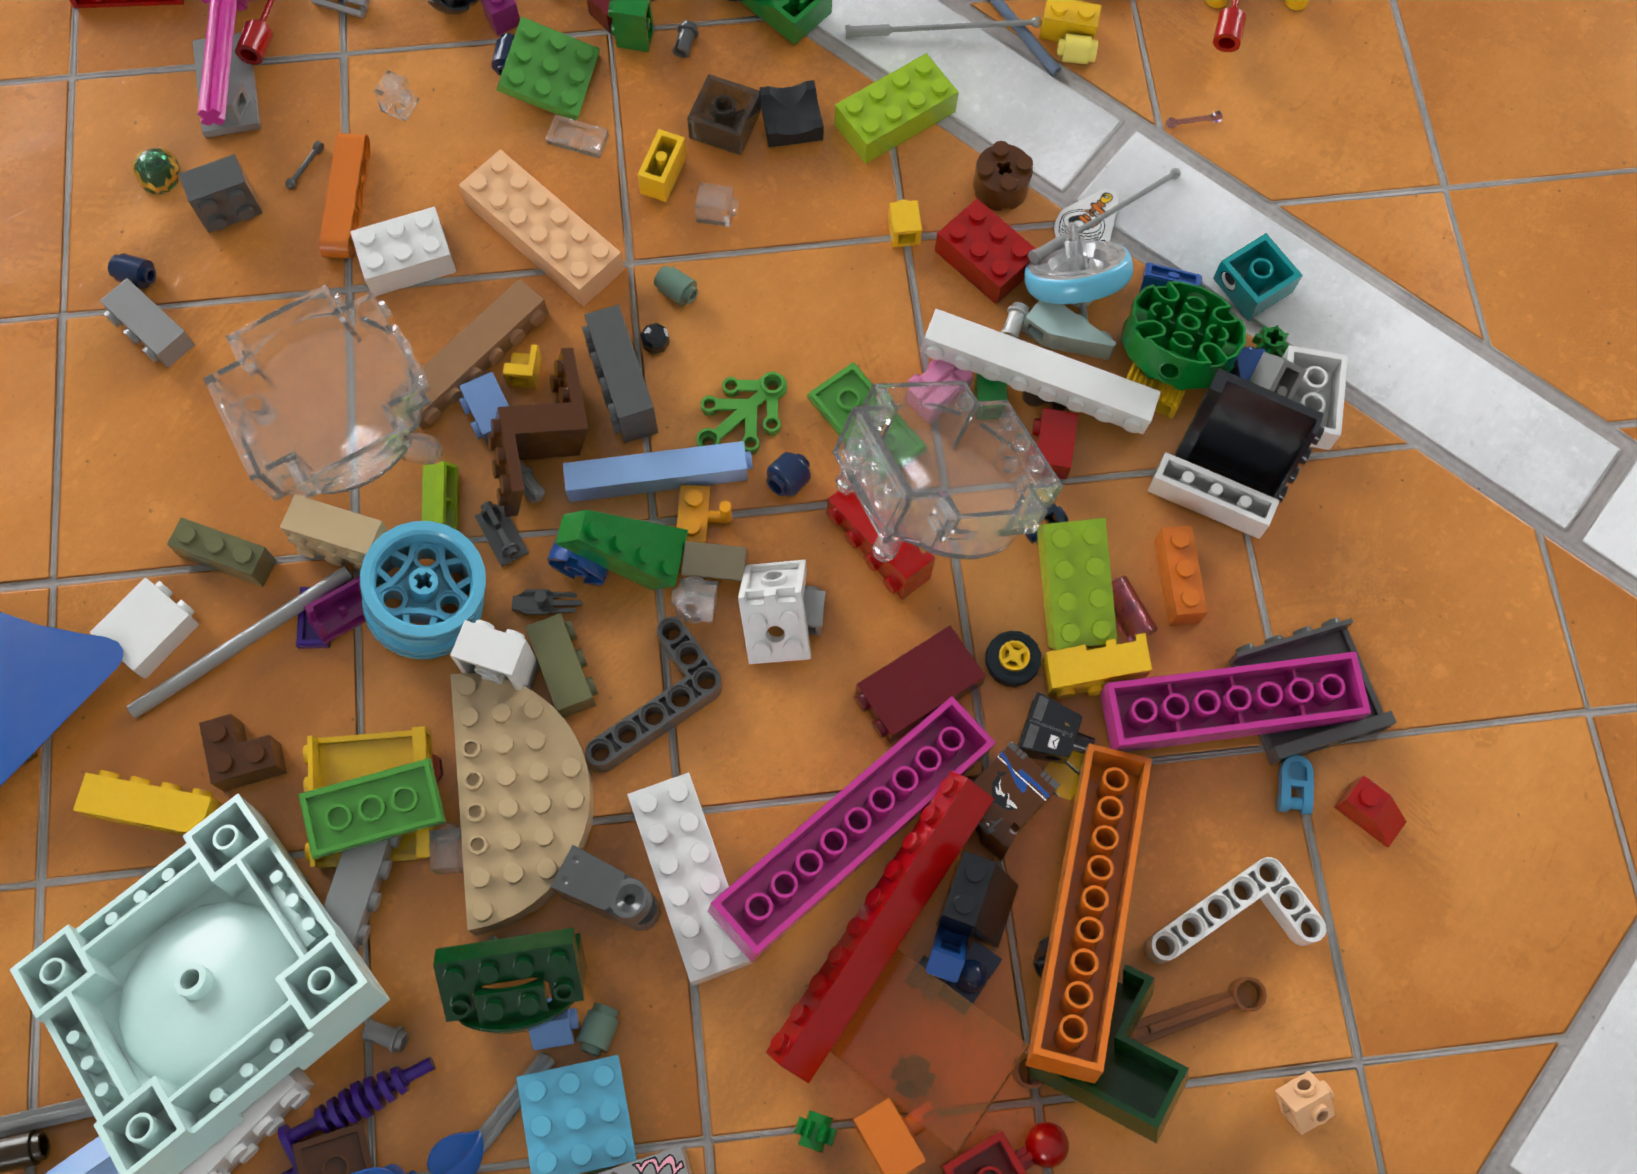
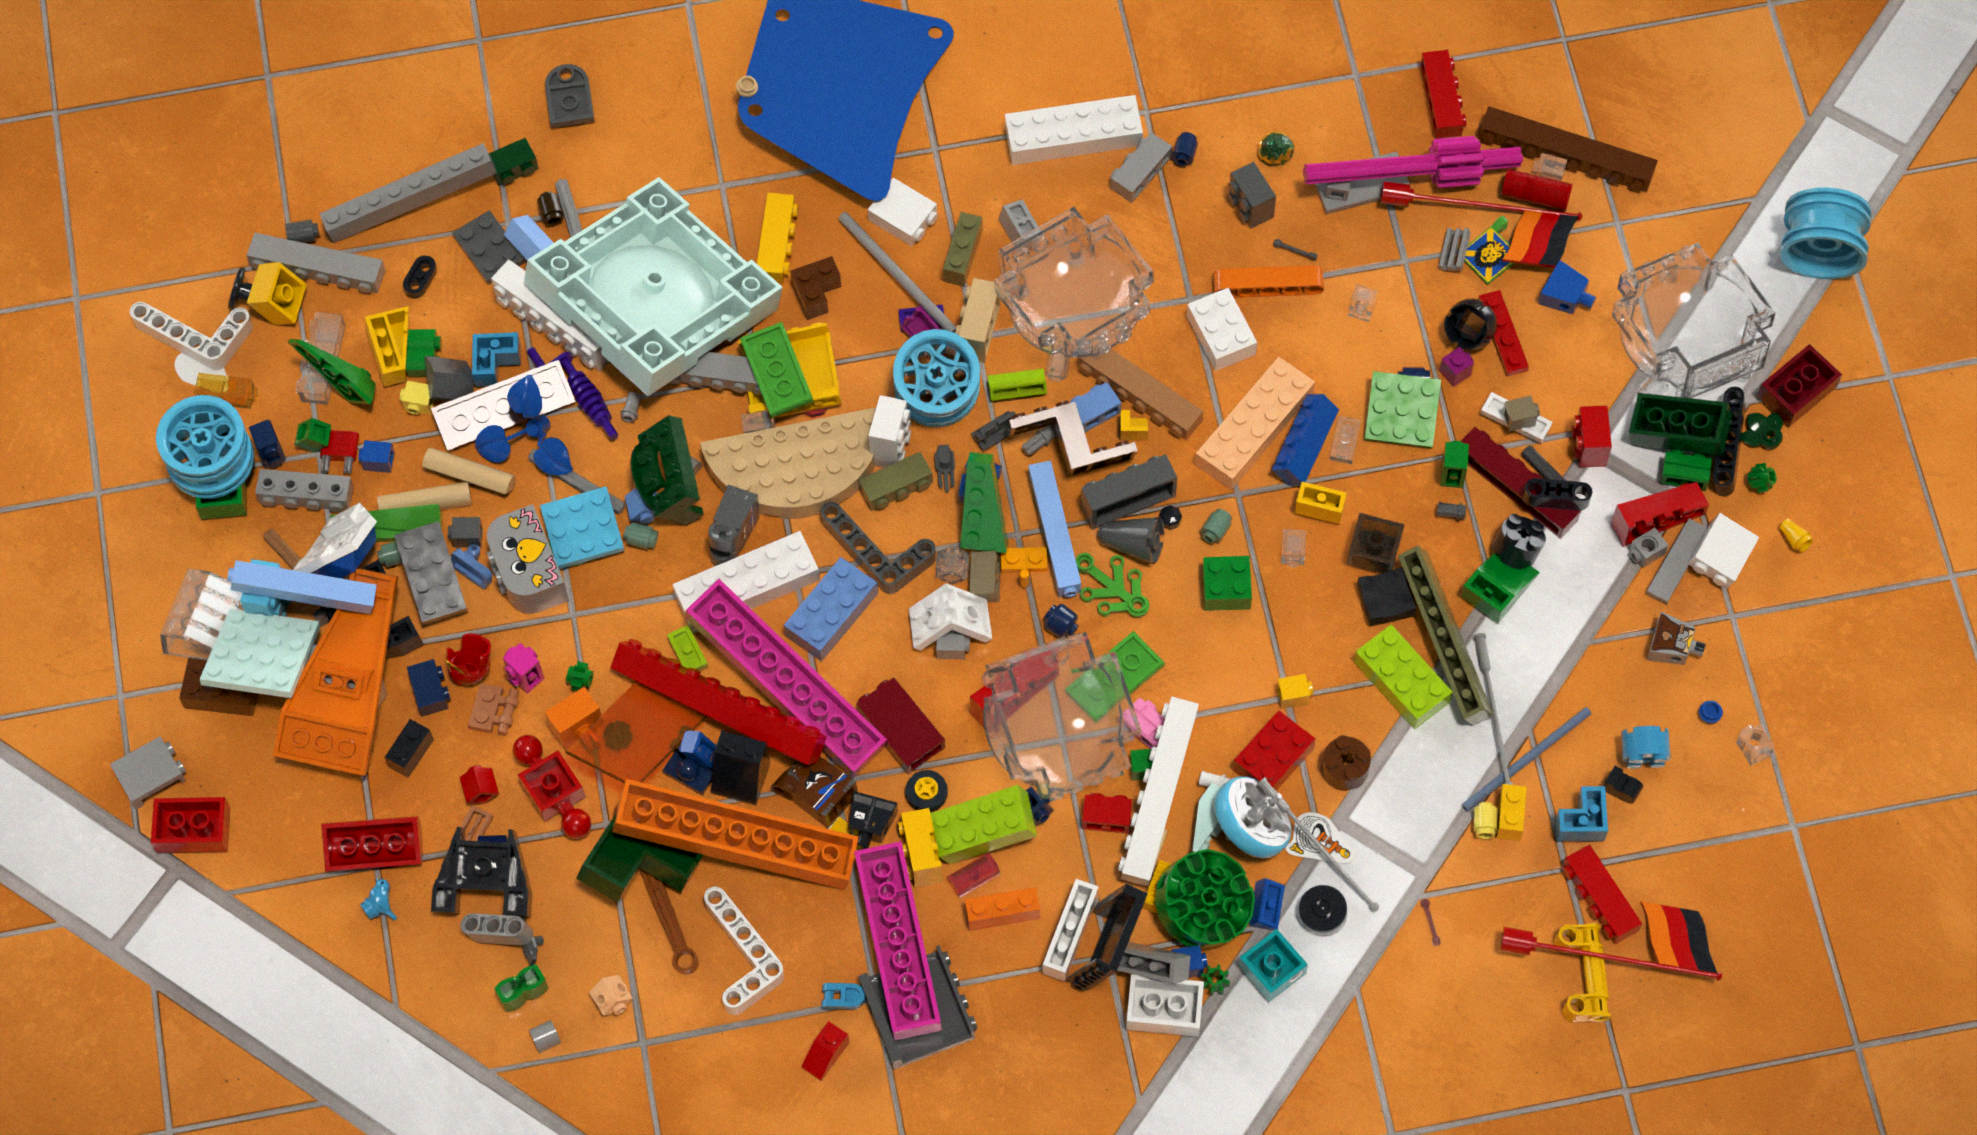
camera: 90 degrees right, 5 degrees down
none -> lime plate [667,625,708,671]
none -> medium blue brick [783,557,878,662]
none -> light grey hinge [999,200,1043,254]
none -> white brick [1005,95,1143,165]
none -> dark grey cone [1098,517,1165,563]
none -> green brick [1202,556,1252,611]
none -> blue brick [1272,394,1339,485]
none -> black piece [1299,885,1348,937]
none -> olive brick [1398,545,1494,725]

